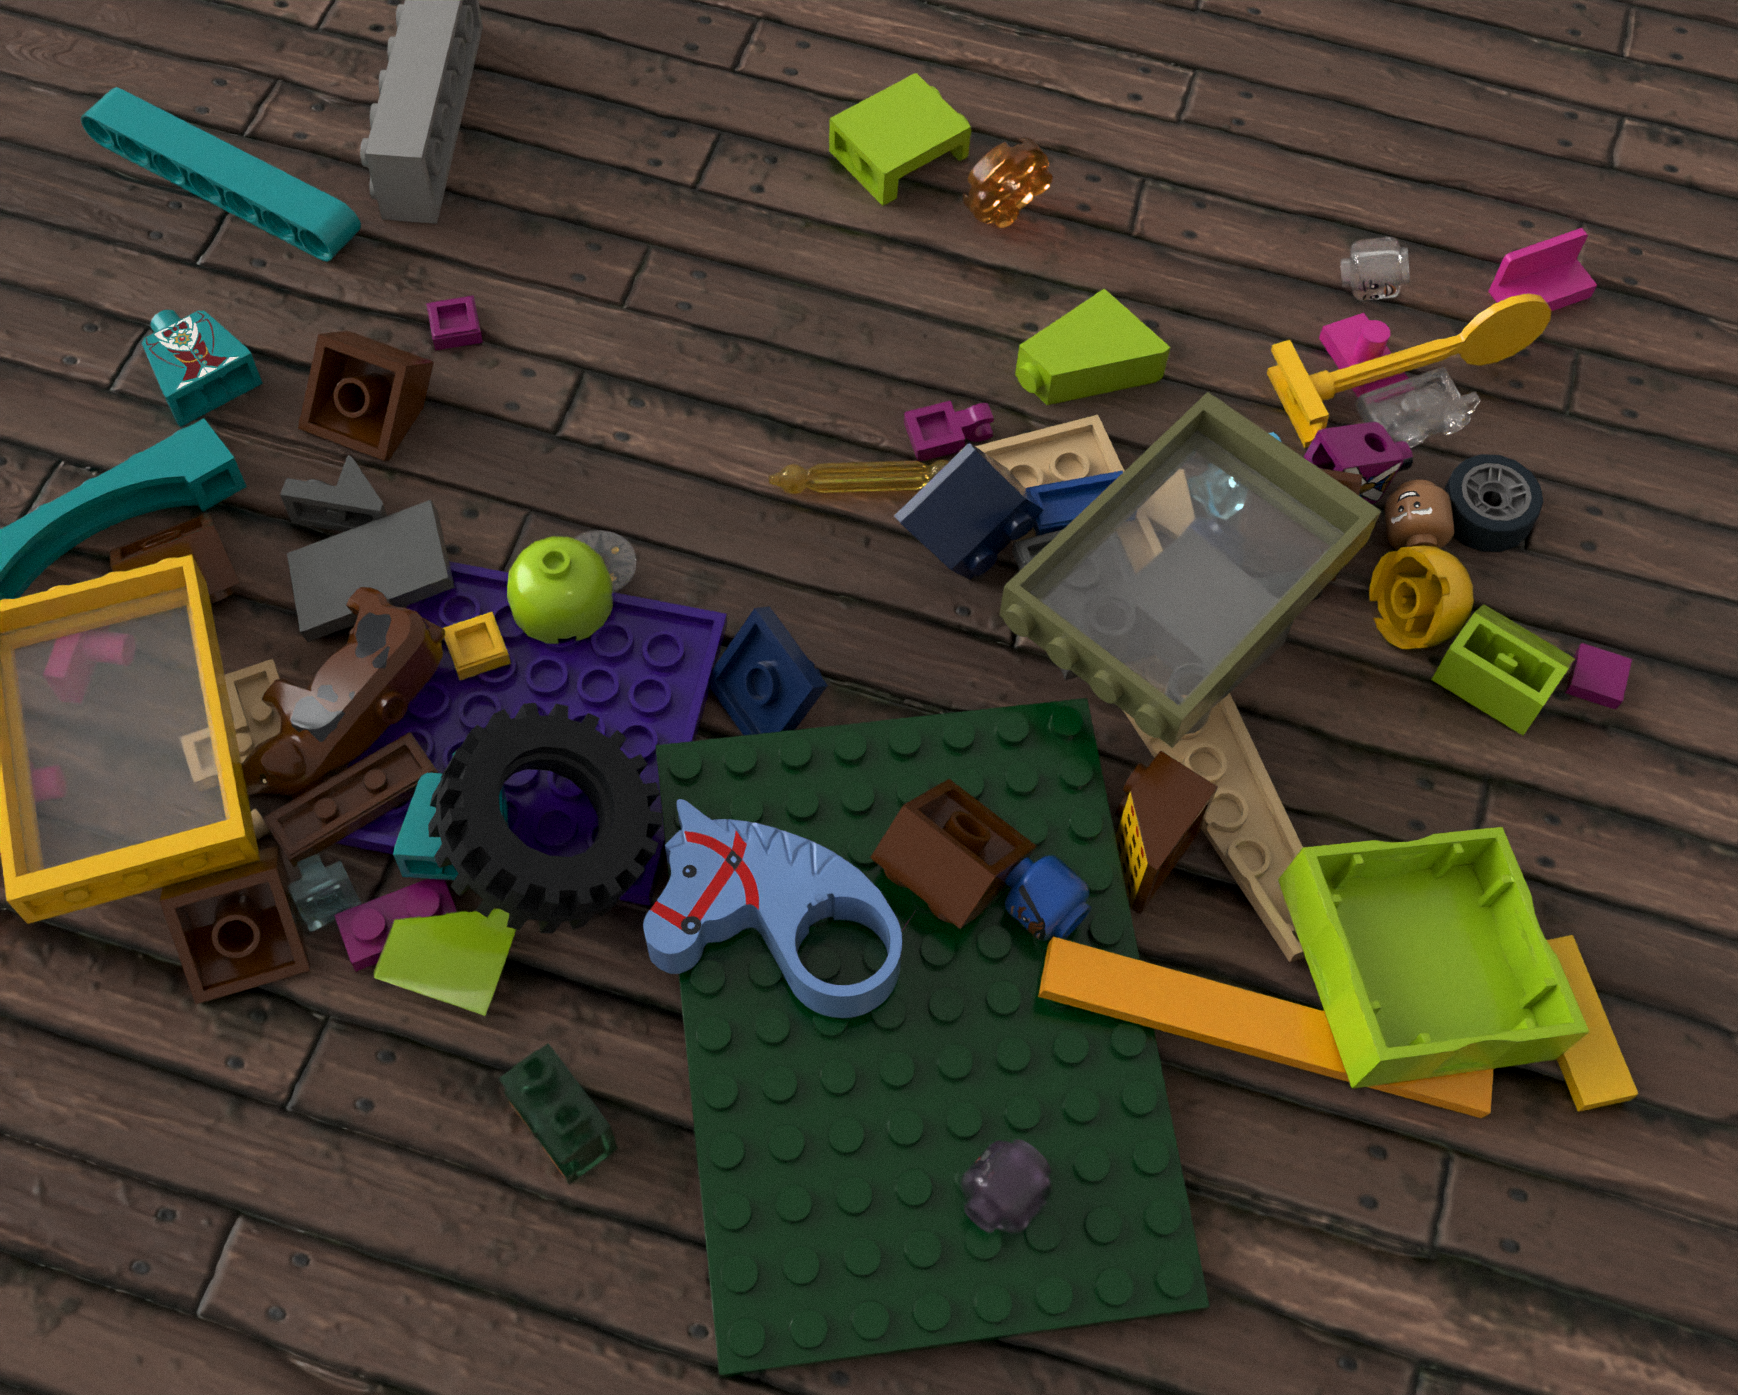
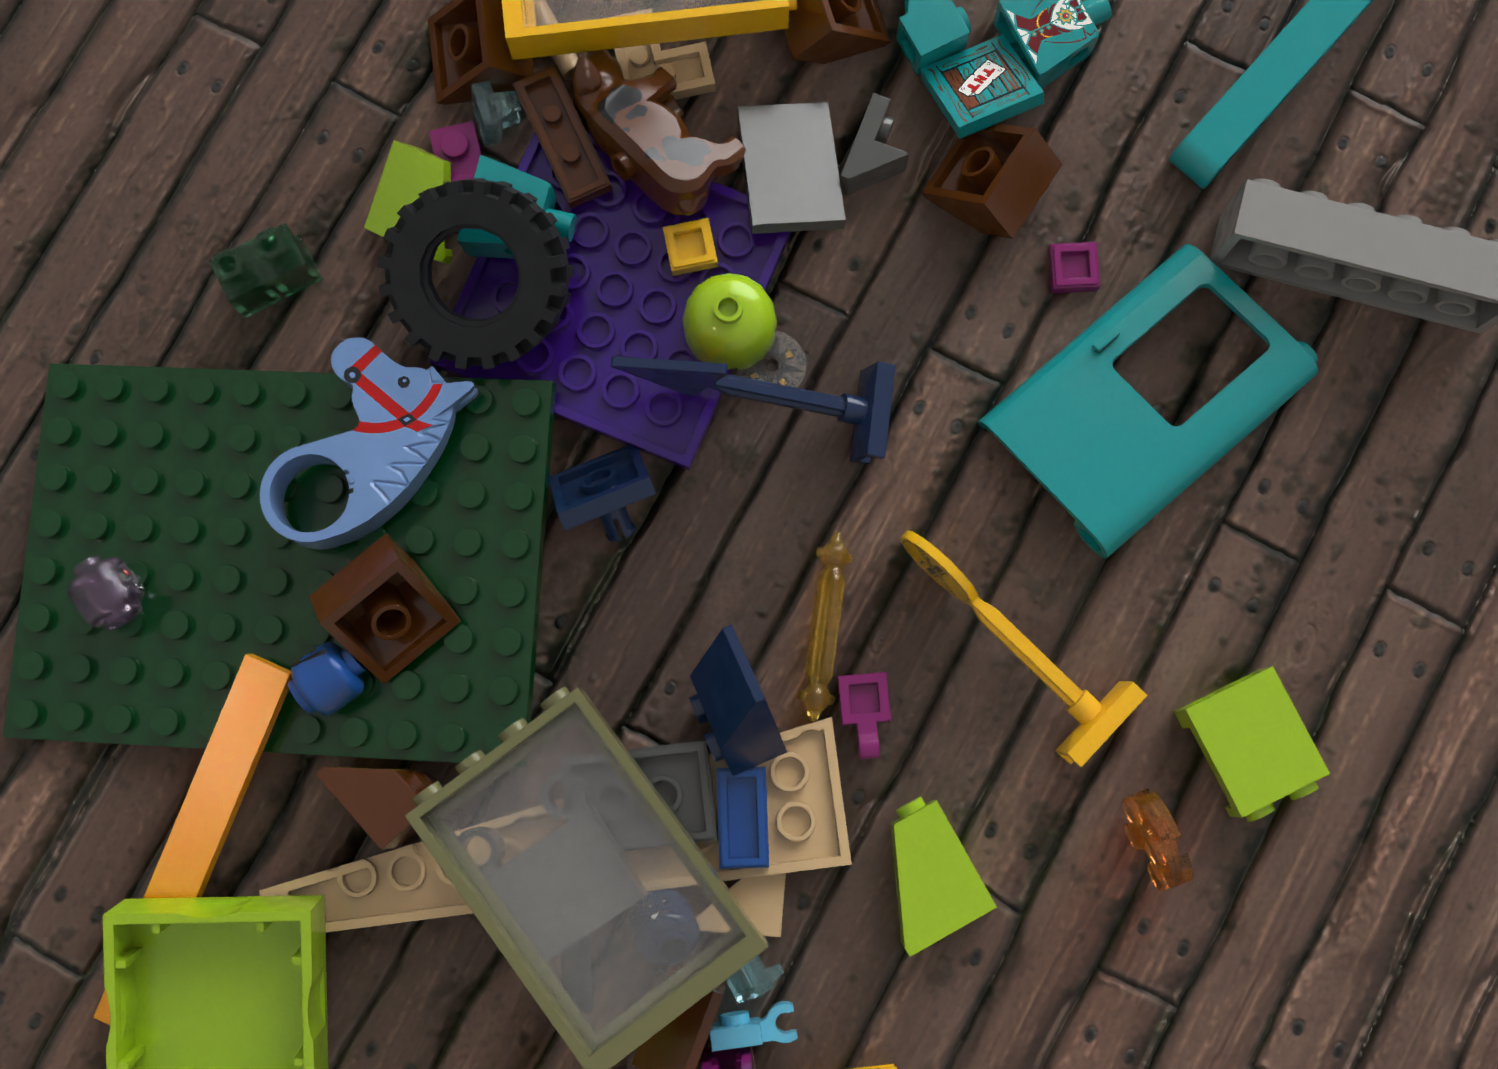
camera: 110 degrees right, 20 degrees up
none -> dark blue piece [611,356,896,465]
none -> yellow piece [900,530,1148,767]
none -> teal tile [920,34,1044,139]
none -> teal piece [977,244,1318,559]

